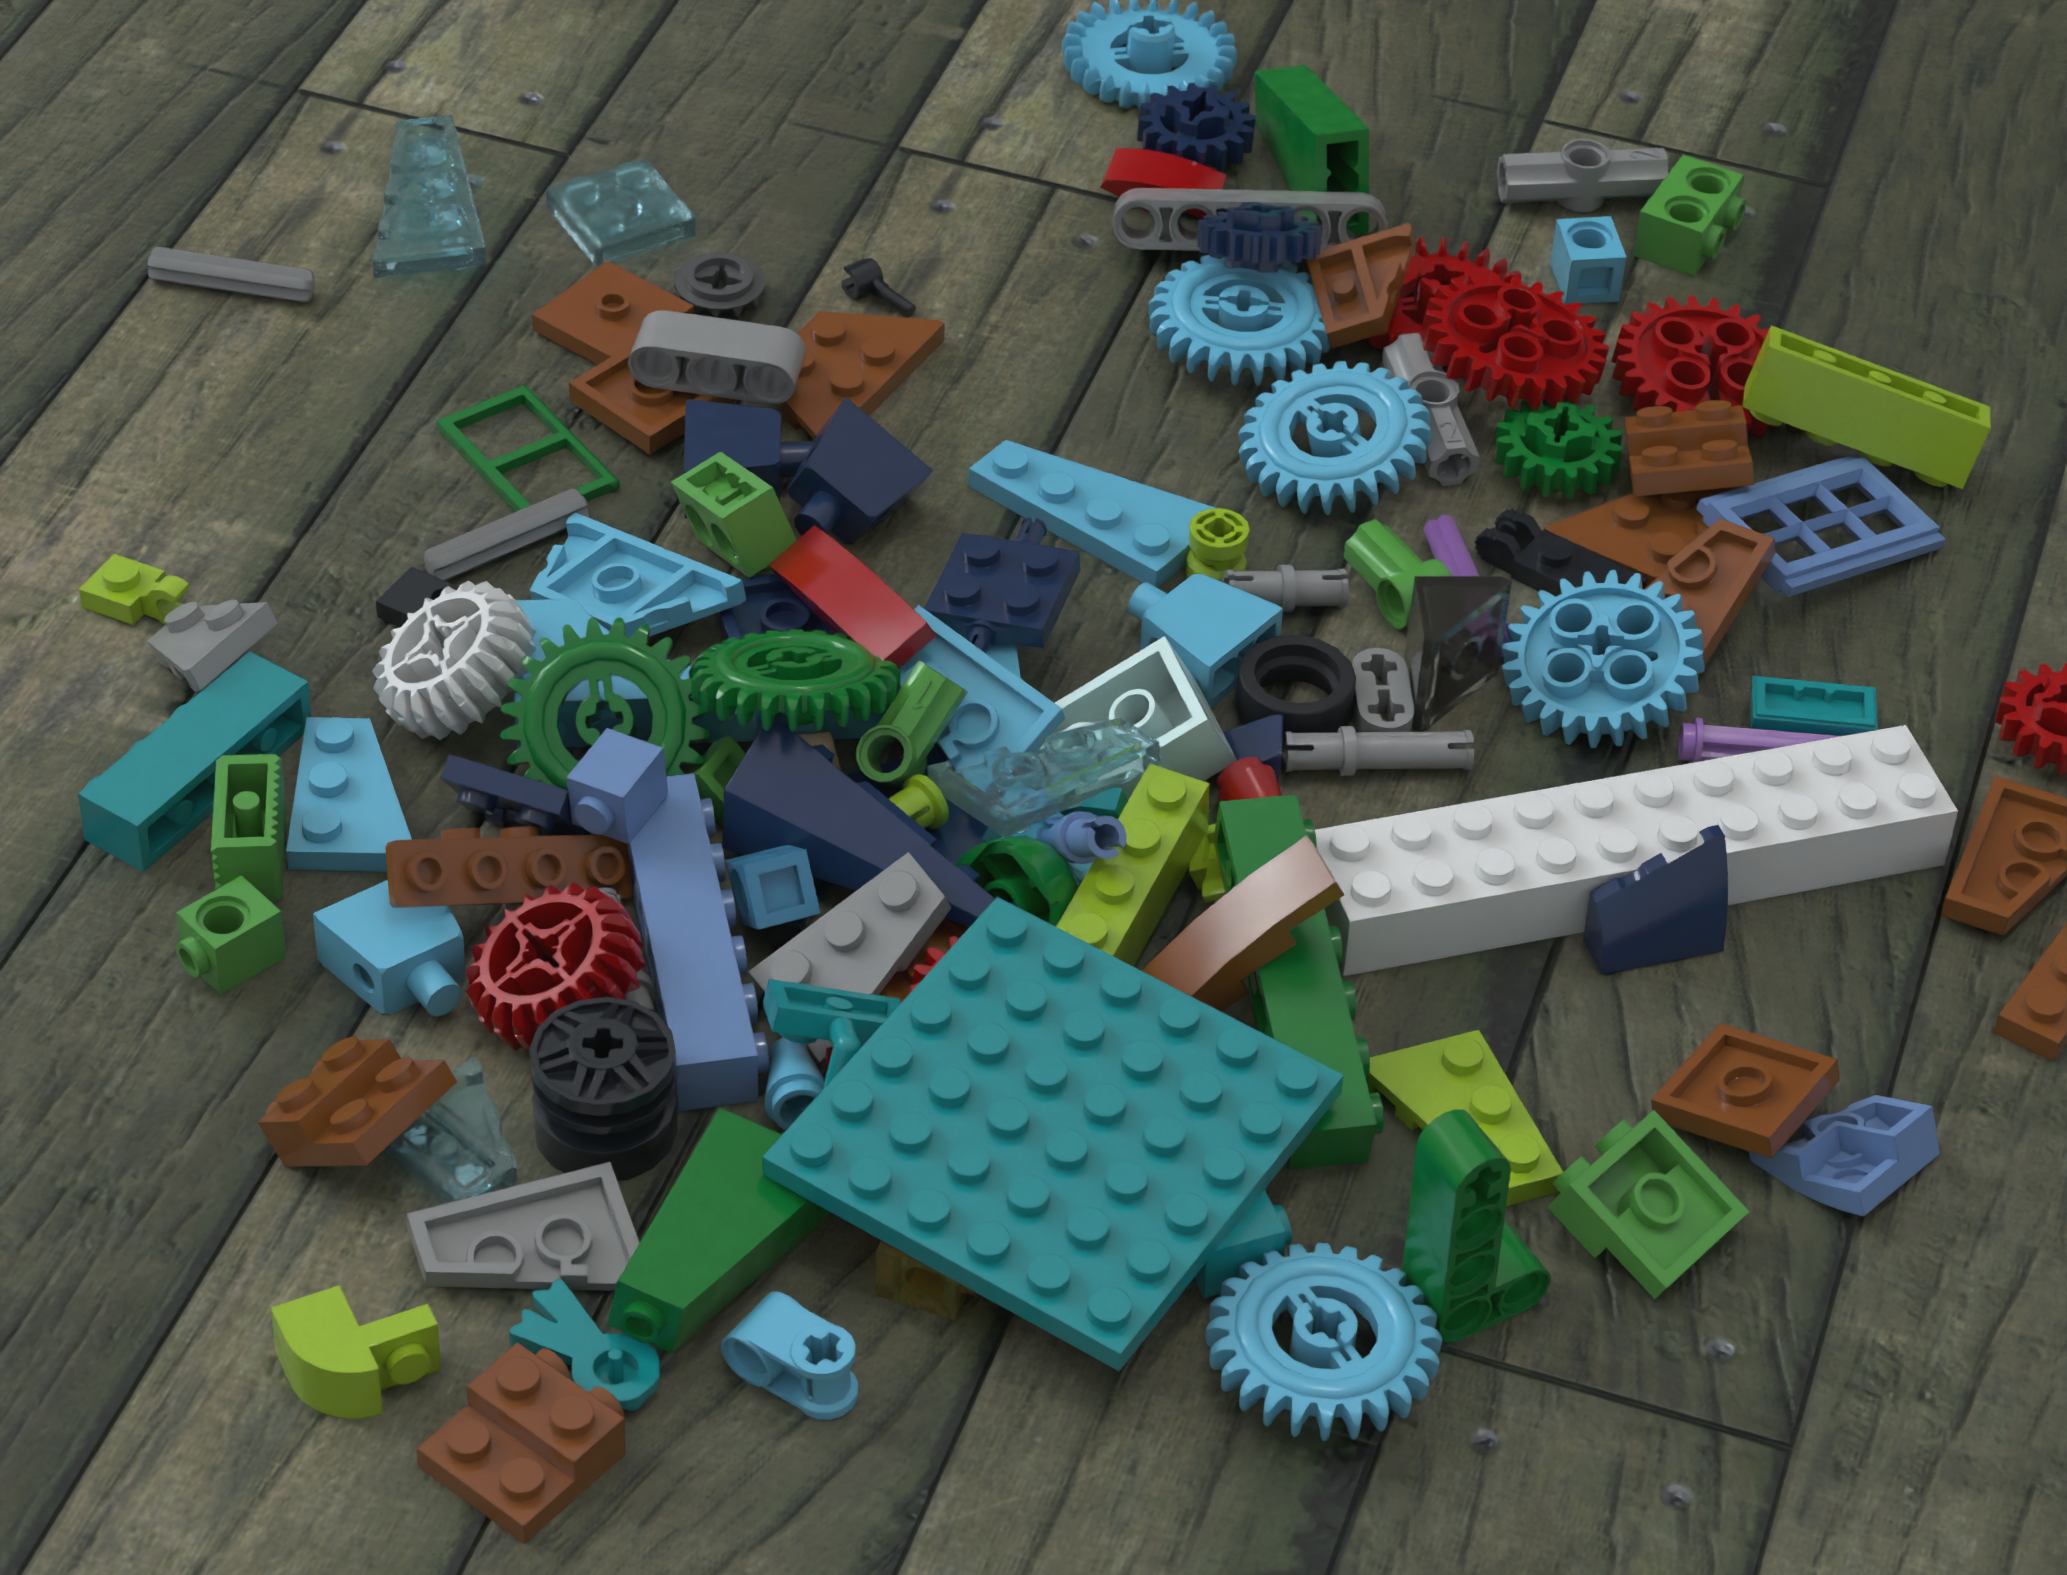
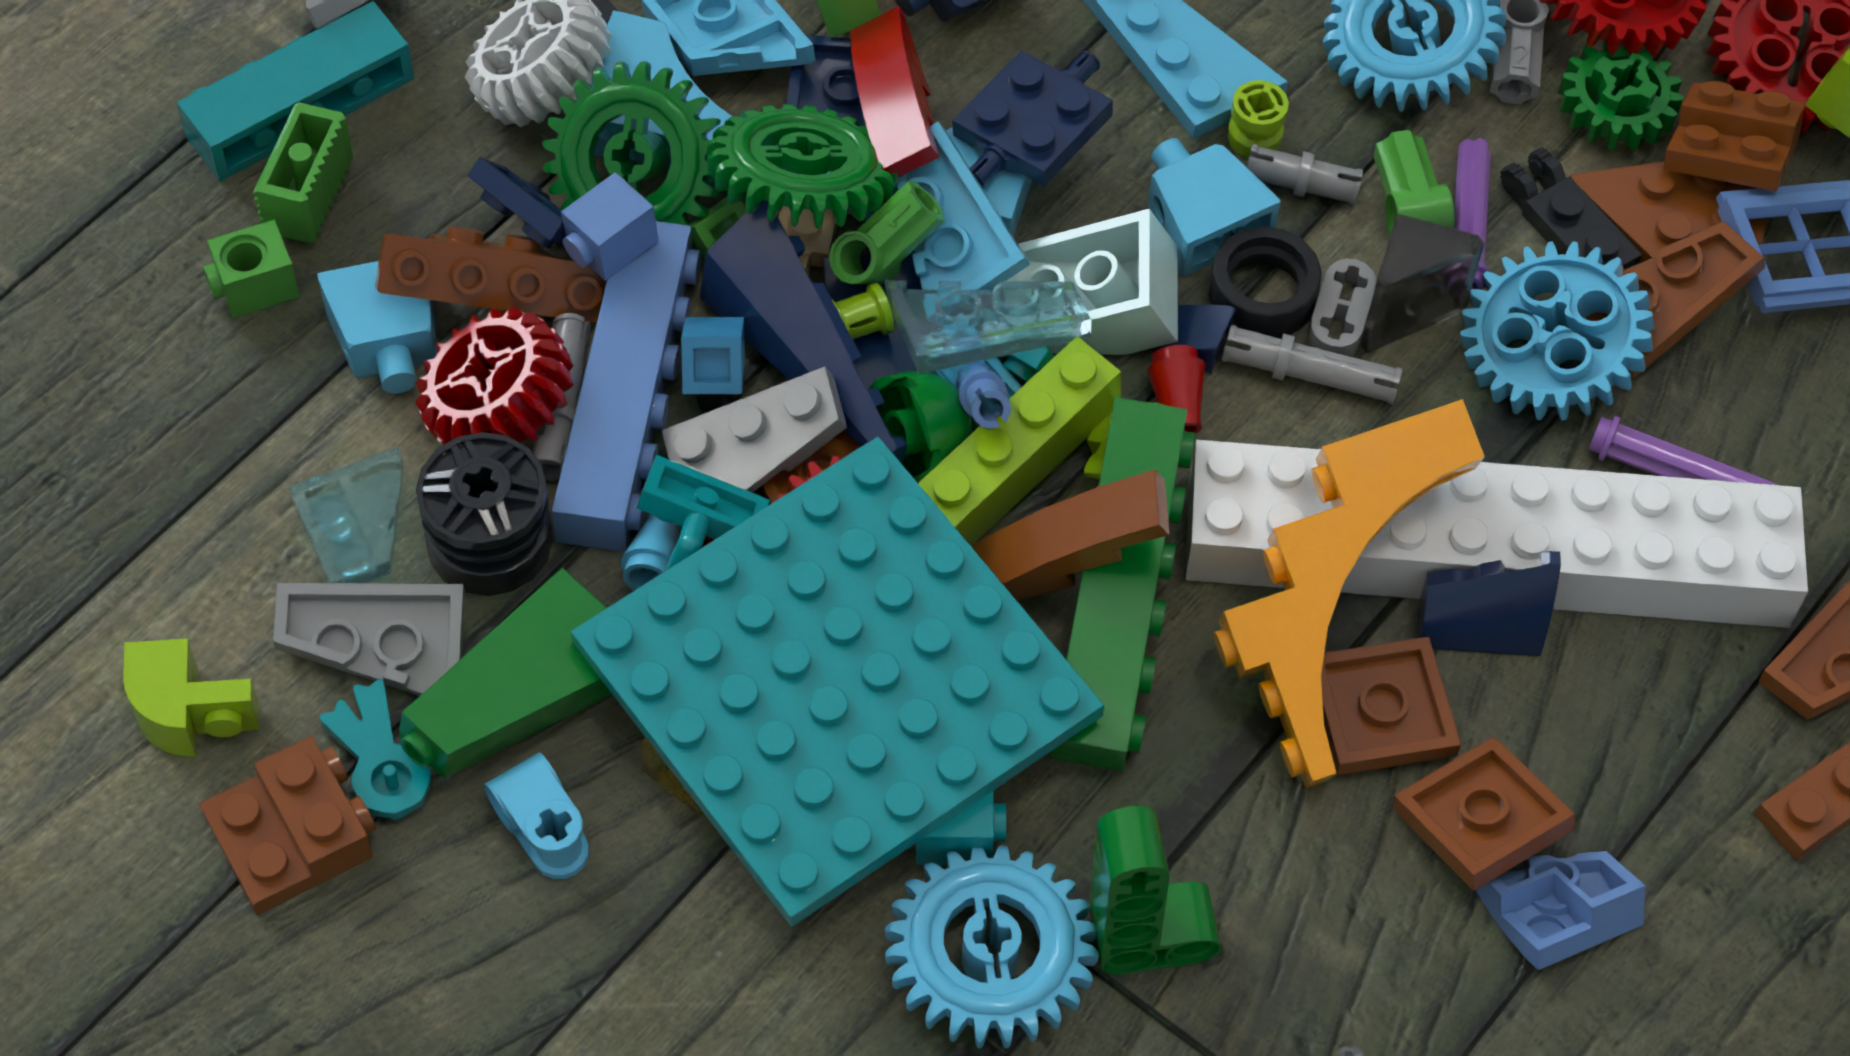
camera: 20 degrees right, 15 degrees up
dark orange plate [257,1036,458,1167] -> none
medium azure wing [286,717,412,872] -> none
lime wing [1366,1030,1563,1206] -> none
bright green plate [1547,1110,1750,1299] -> none
teal plate [1749,676,1878,736] -> none
none -> light orange arch [1213,399,1485,788]
none -> dark orange plate [1321,637,1461,775]

